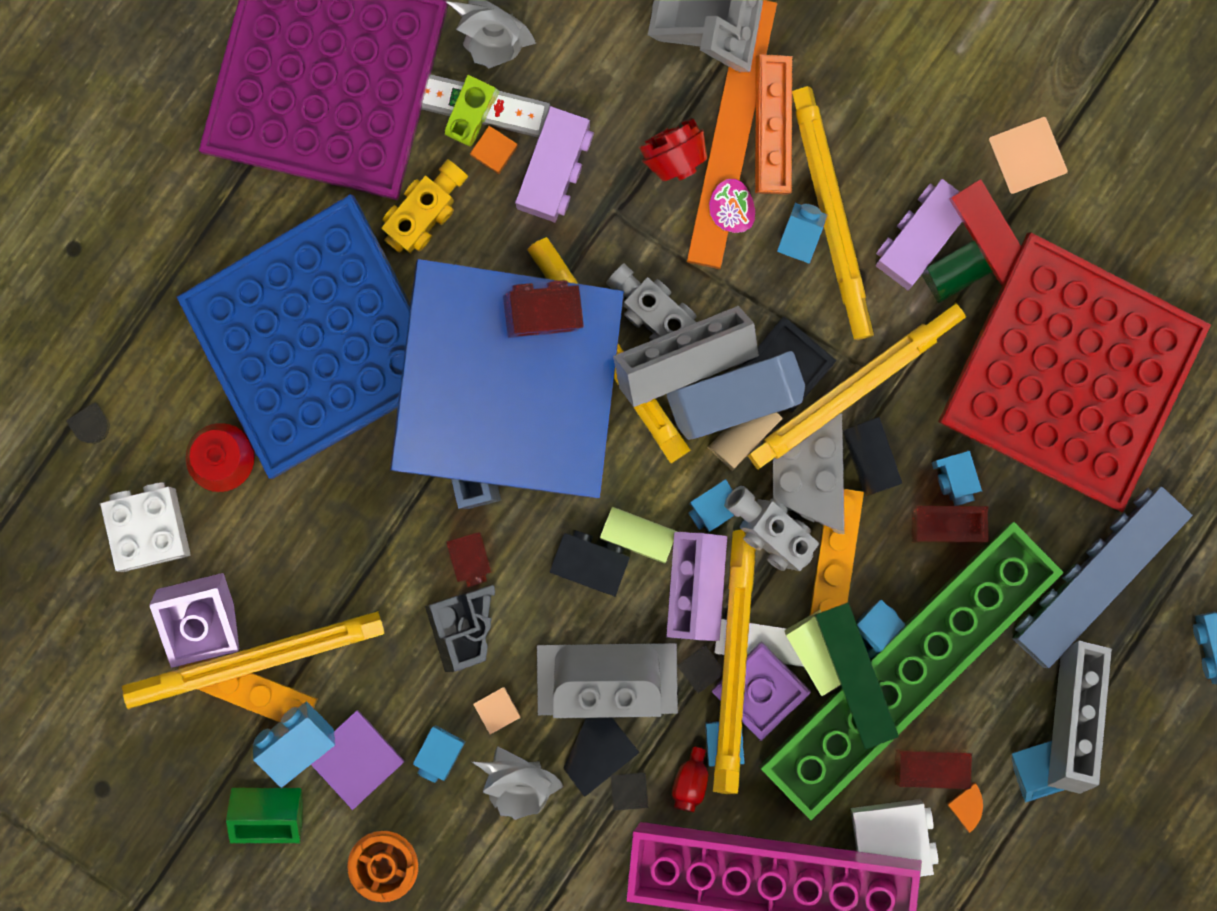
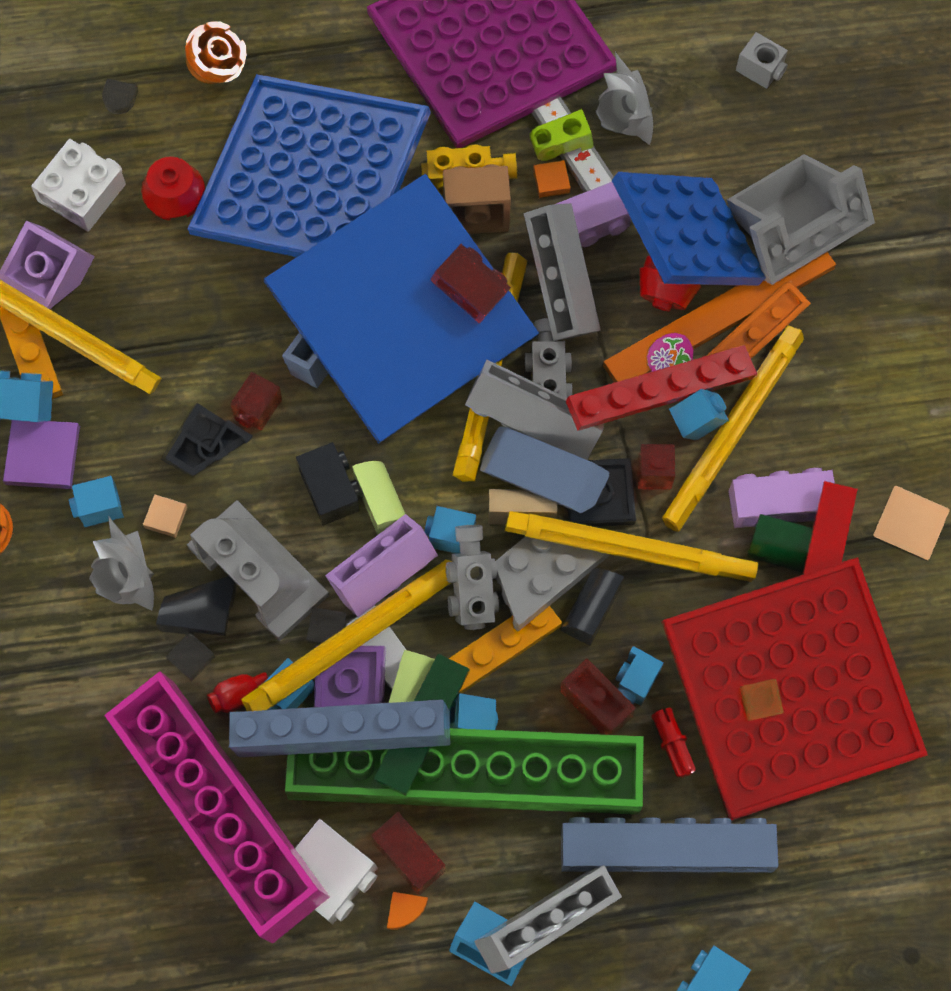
camera: 40 degrees right, 15 degrees down
none -> orange cone [185,22,246,84]
none -> sand blue brick [229,700,450,757]
none -> medium nougat brick [443,164,511,234]
none -> light grey brick [524,203,601,341]
none -> red plate [566,345,757,431]
none -> blue plate [611,172,766,286]
none -> clear red brick [638,444,675,490]
none -> red axle [651,708,695,778]
none -> clear yellow tile [740,679,784,721]

